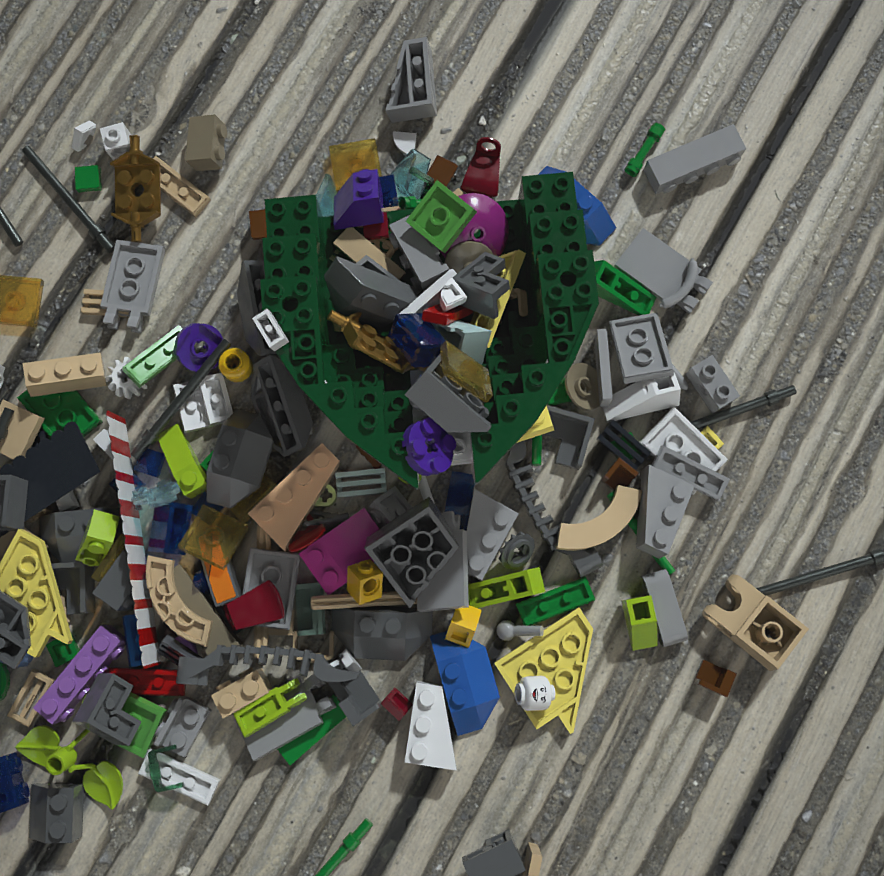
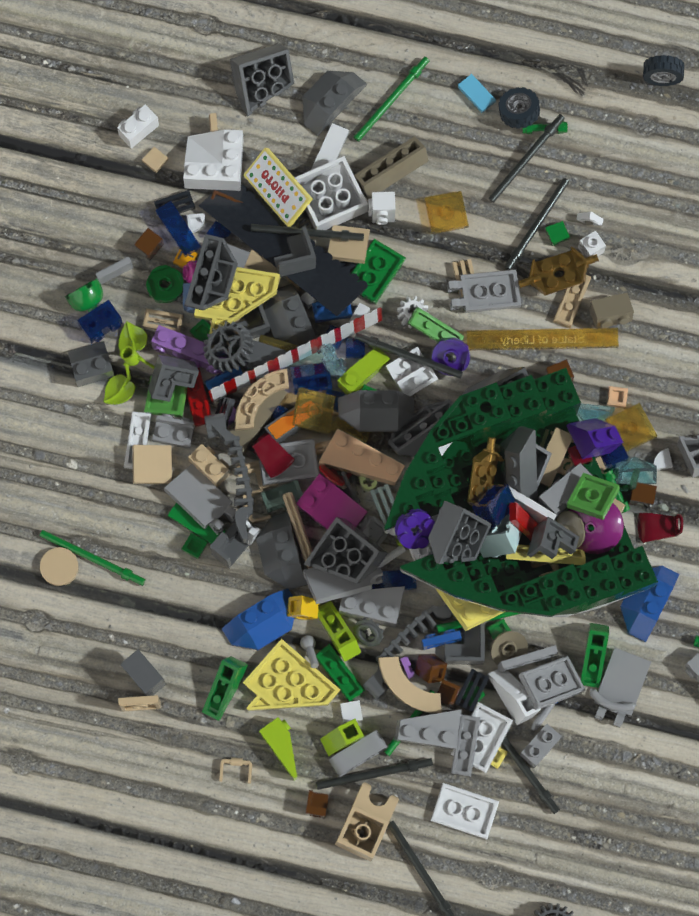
camera: 70 degrees right, 5 degrees down
tan brick [23,353,107,397] -> none
lime slope [75,509,120,567] -> none
clear green piece [148,744,184,792] -> none
yellow head [218,348,253,382] -> none
lime hinge [233,678,307,737] -> none
white piece [252,309,289,351] -> none
yellow brick [347,559,383,605] -> none
dark red tile [380,687,413,721] -> none
white wedge [405,681,457,771] -> none
white tile [440,278,467,312] -> none
clear yellow plate [440,340,493,403] -> none
white head [515,676,555,711] -> none
none -> tan tile [132,445,172,484]
none -> green tile [181,533,208,560]
none -> green slope [202,656,248,721]
none -> dark grey gear [203,321,254,373]
none -> tan piece [219,757,252,784]
none -> lime slope [259,717,297,781]
none -> blue plate [312,302,352,323]
none -> pearl dark grey bar [316,758,433,790]
none -> white tile [340,700,363,724]
none -> medium lavender tile [400,656,415,680]
none -> reddish brown panel [415,654,447,683]
none -> blue plate [421,629,462,650]
none -> white tile [431,783,499,840]
none -> clear yellow tile [466,328,619,351]
none -> light nougat tile [606,386,628,408]

